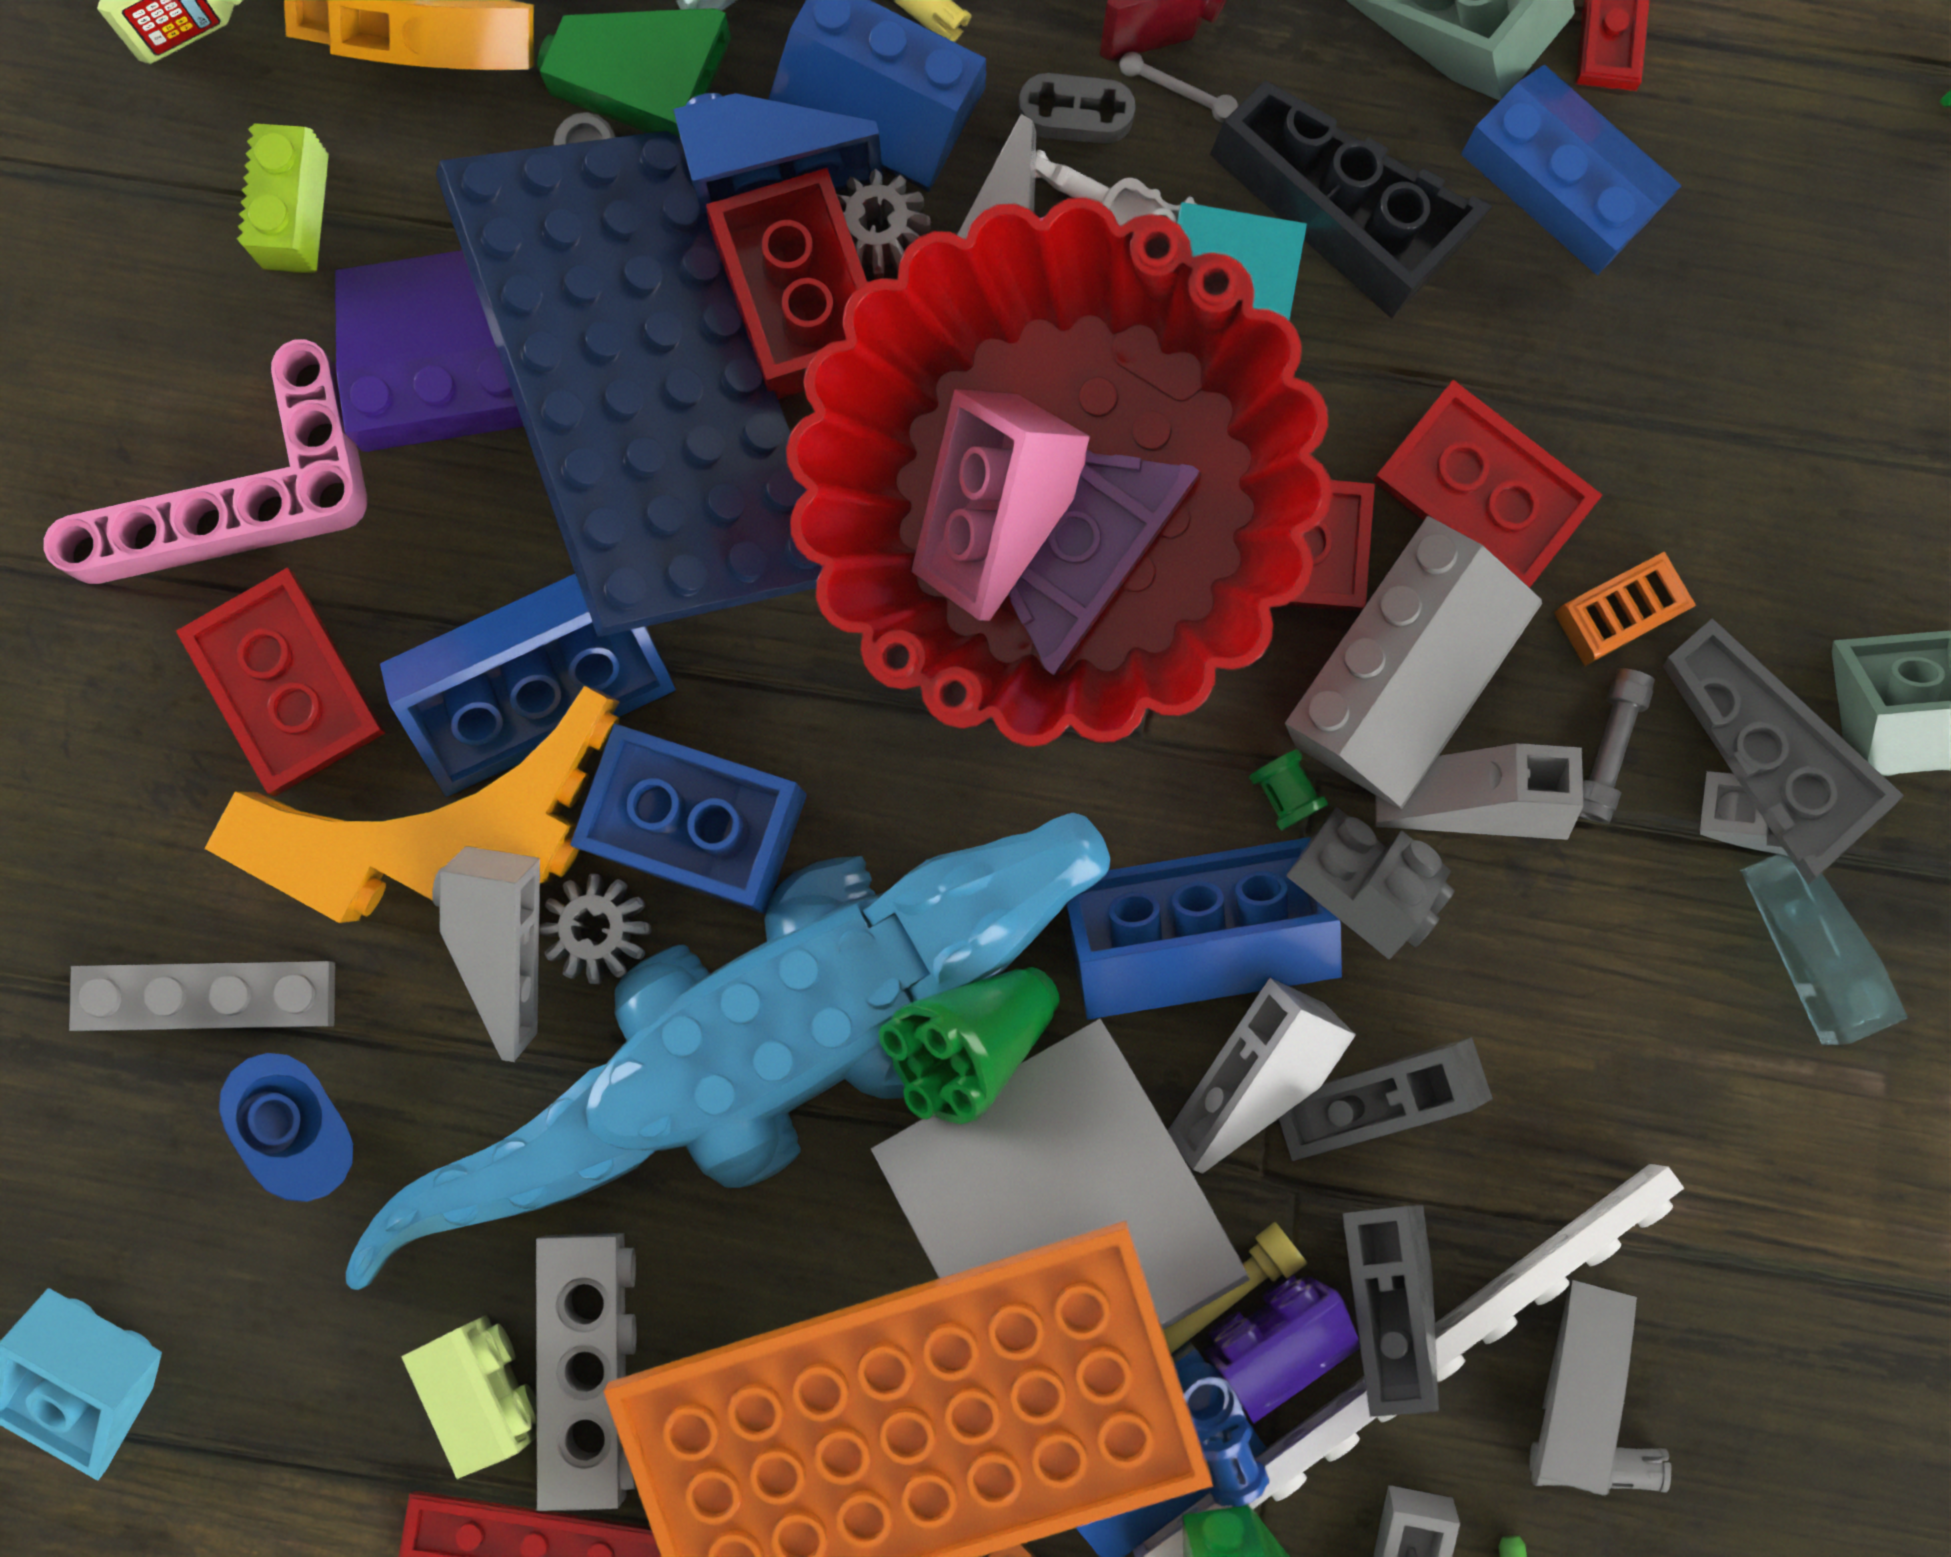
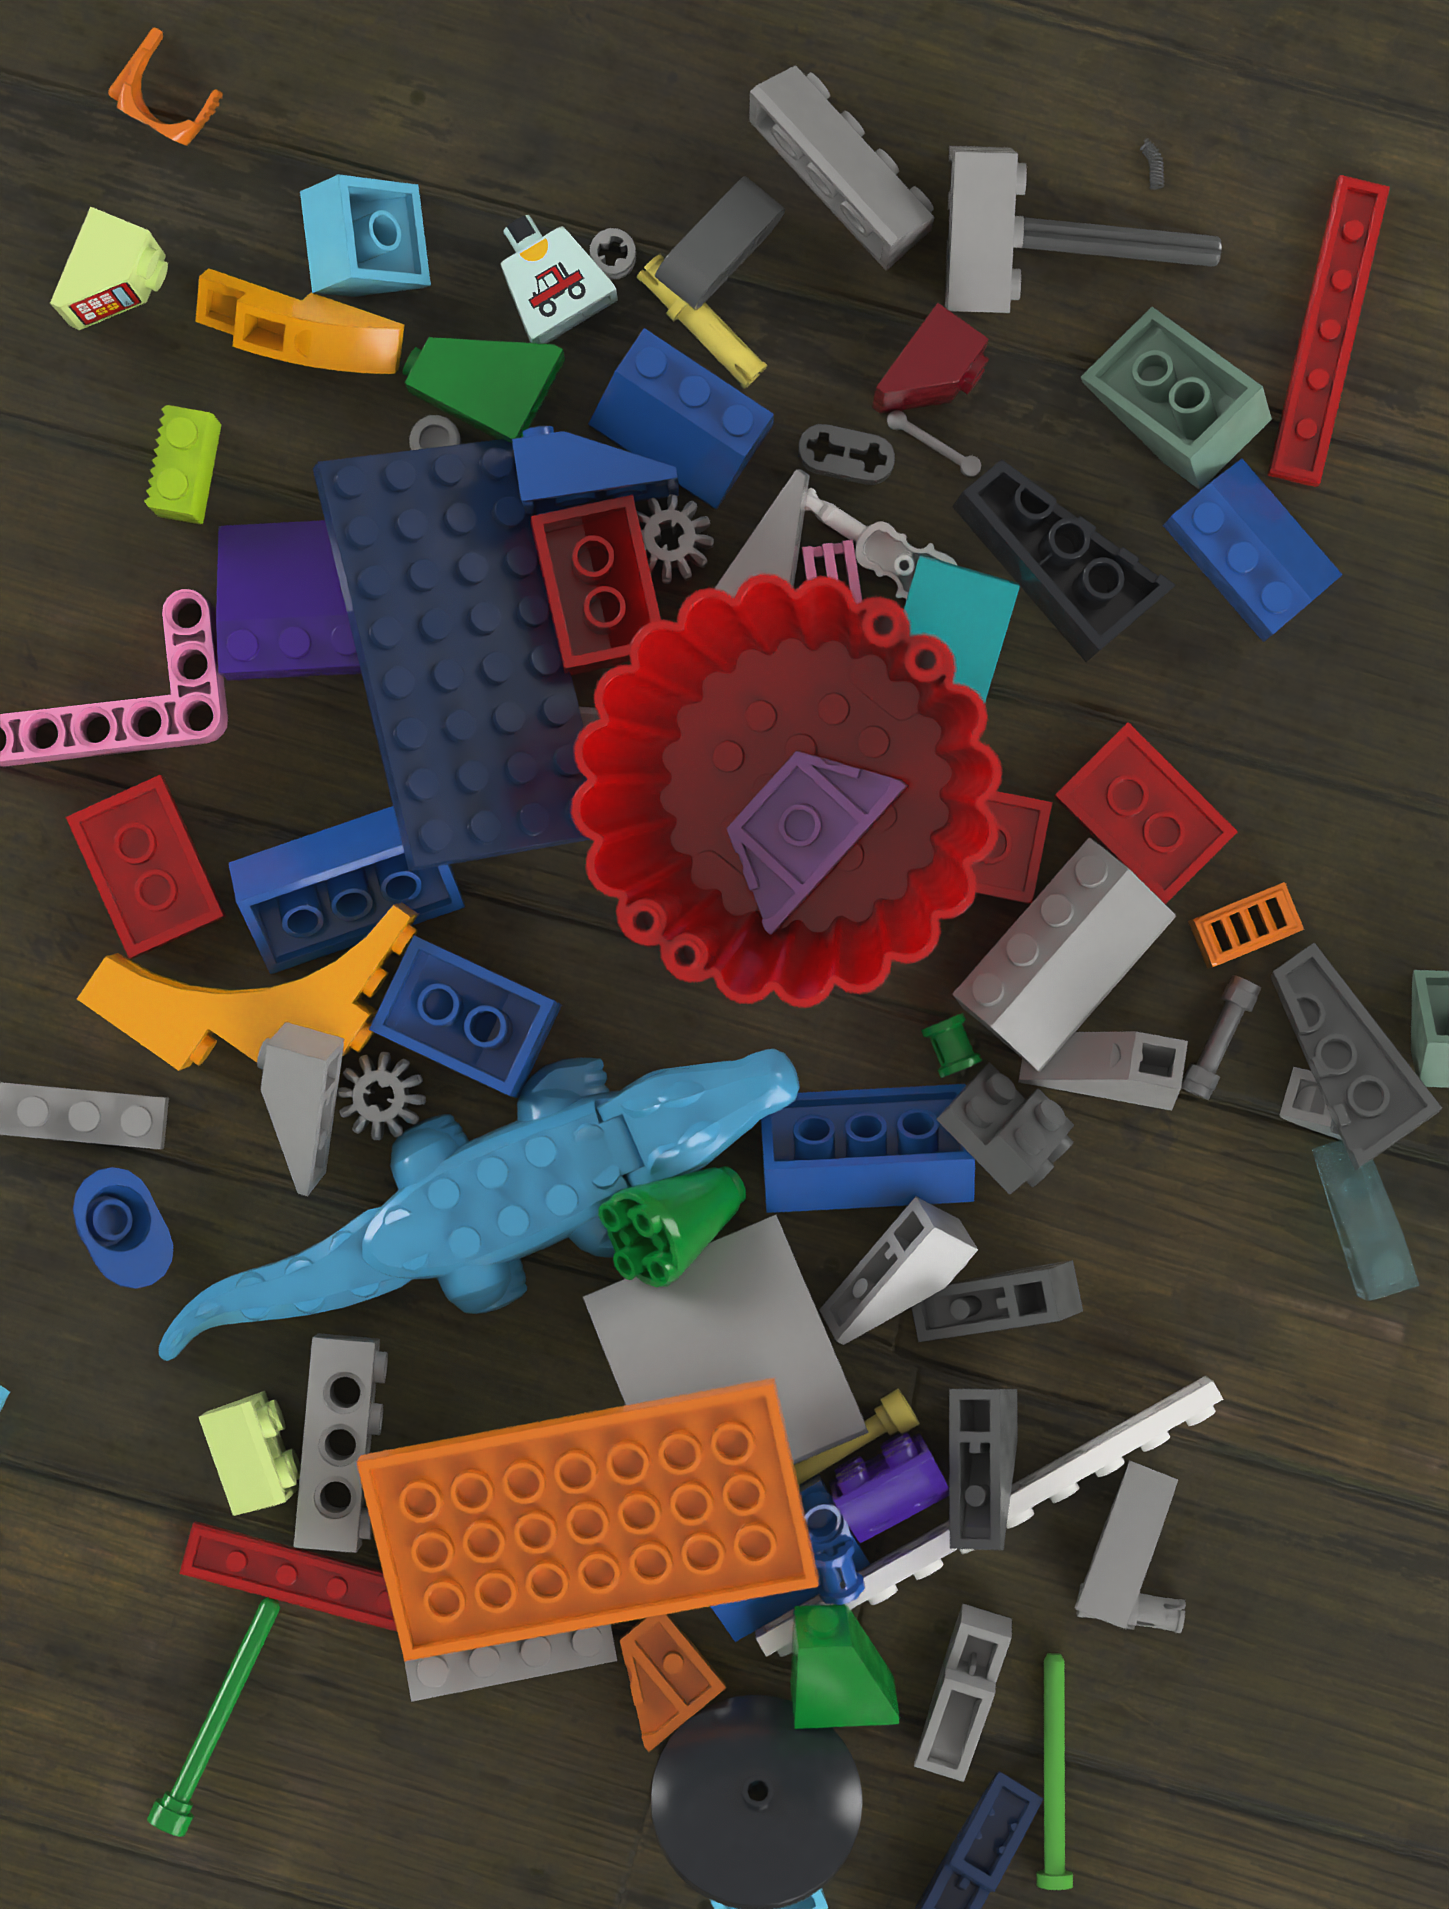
camera: 10 degrees right, 5 degrees up
bright pink slope [911,389,1090,621] -> none

